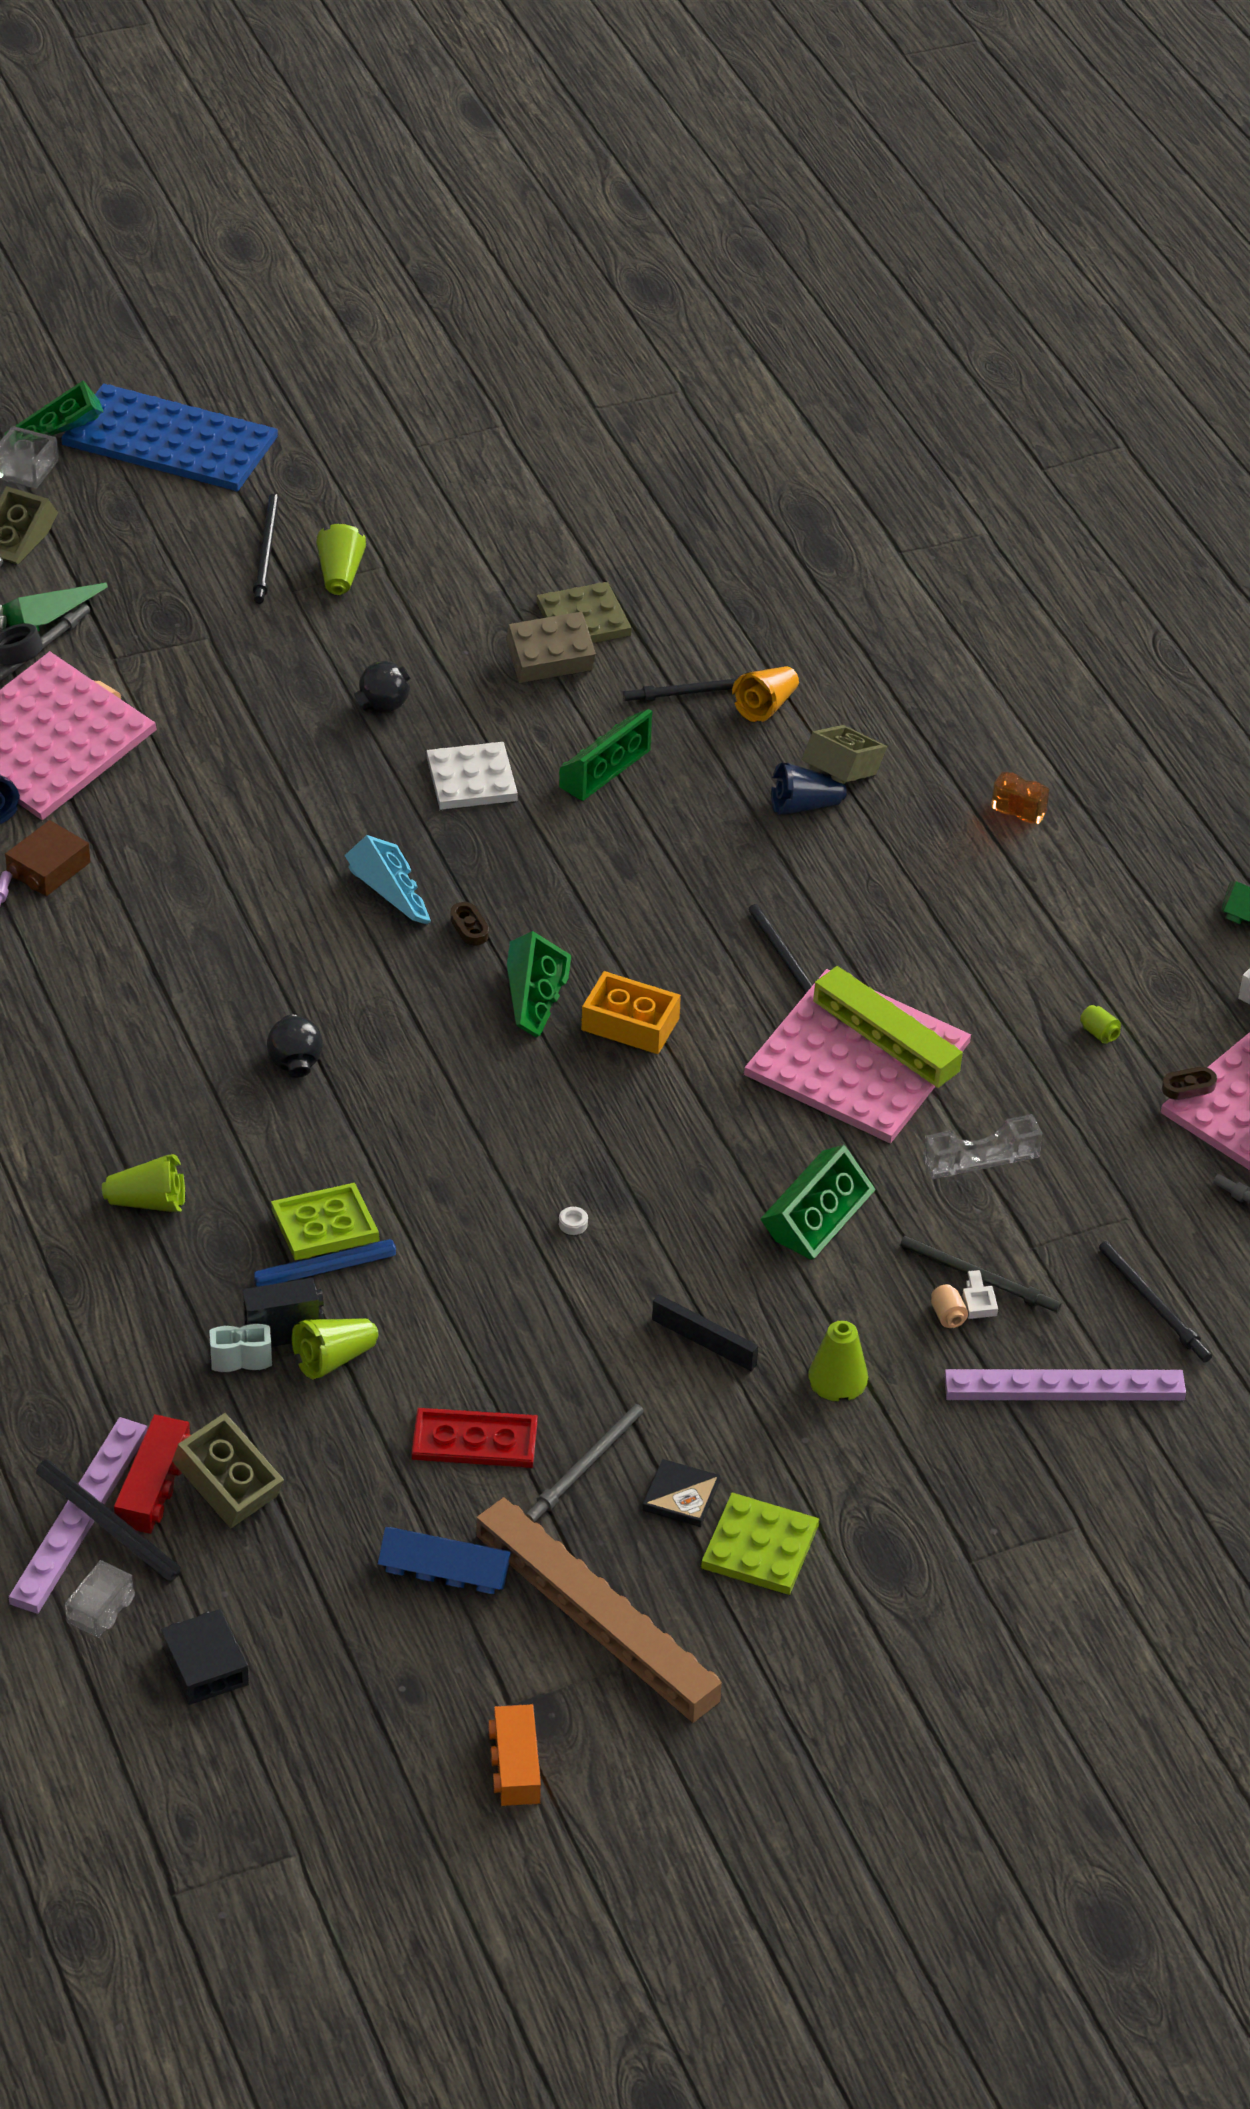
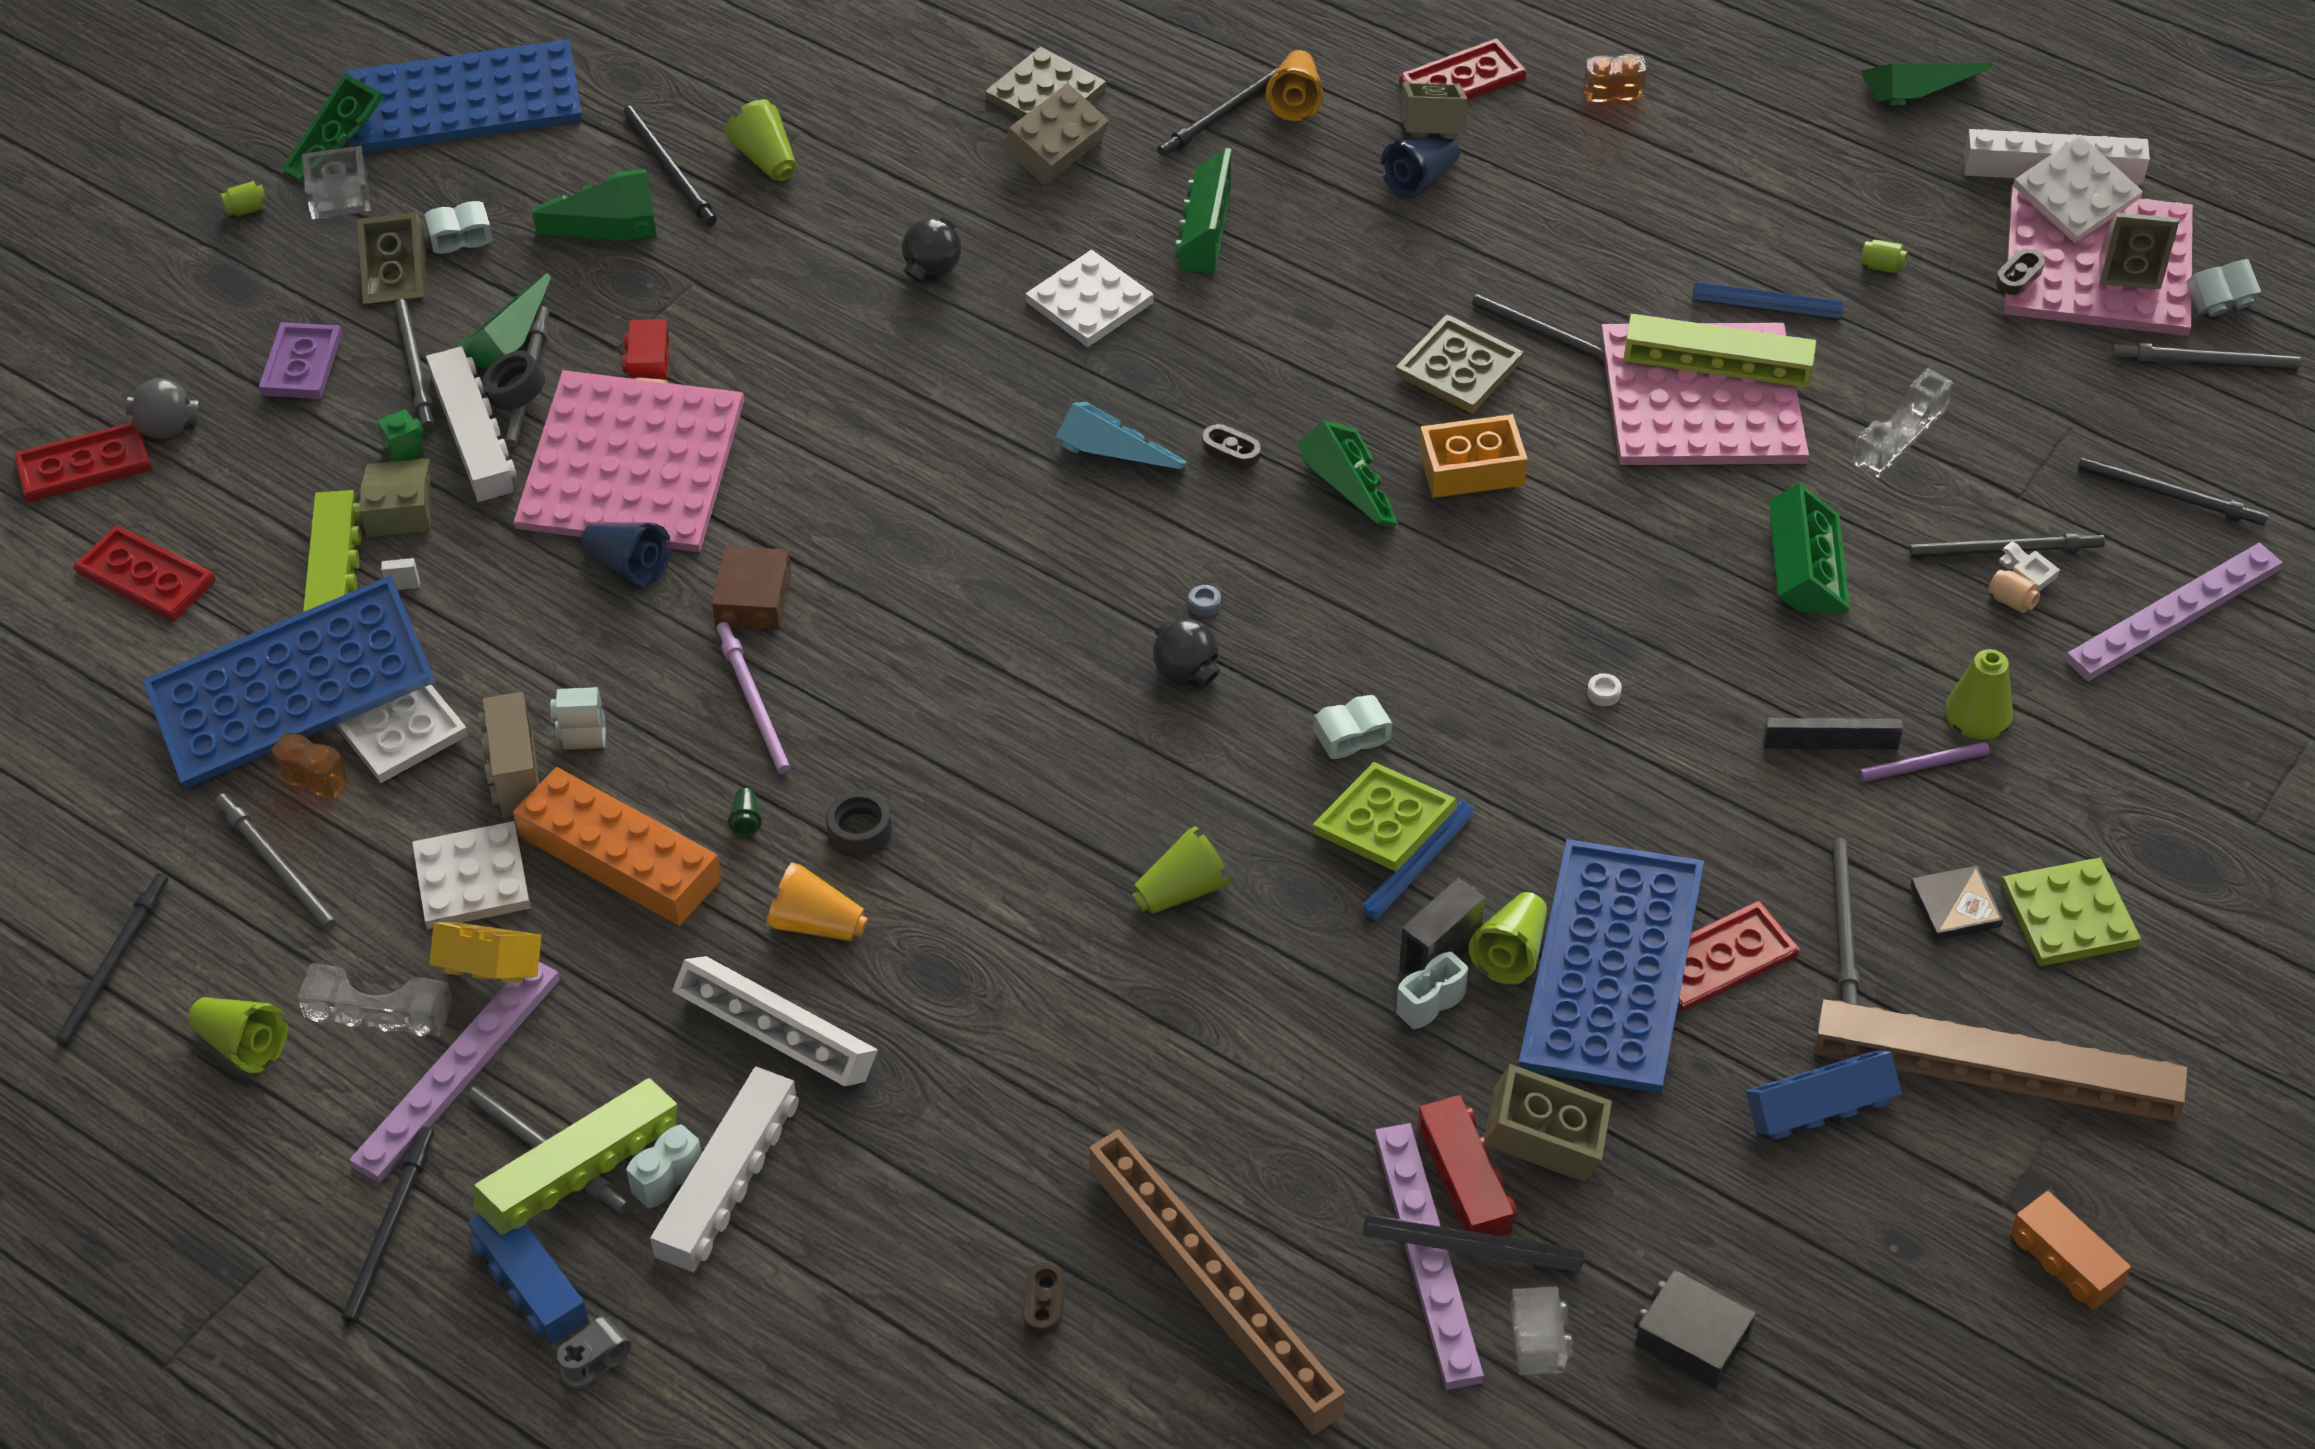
camera: 30 degrees left, 5 degrees up
none -> light aqua brick [424,201,492,253]
none -> green wedge [531,169,657,241]
none -> red brick [622,319,670,381]
none -> sand blue tile [1188,585,1221,617]
none -> light aqua brick [1314,695,1392,759]
none -> plate [1395,314,1524,414]
none -> red tile [1399,38,1527,100]
none -> blue plate [1518,839,1704,1094]
none -> blue axle [1692,282,1844,319]
none -> medium lavender bar [1858,742,1990,783]

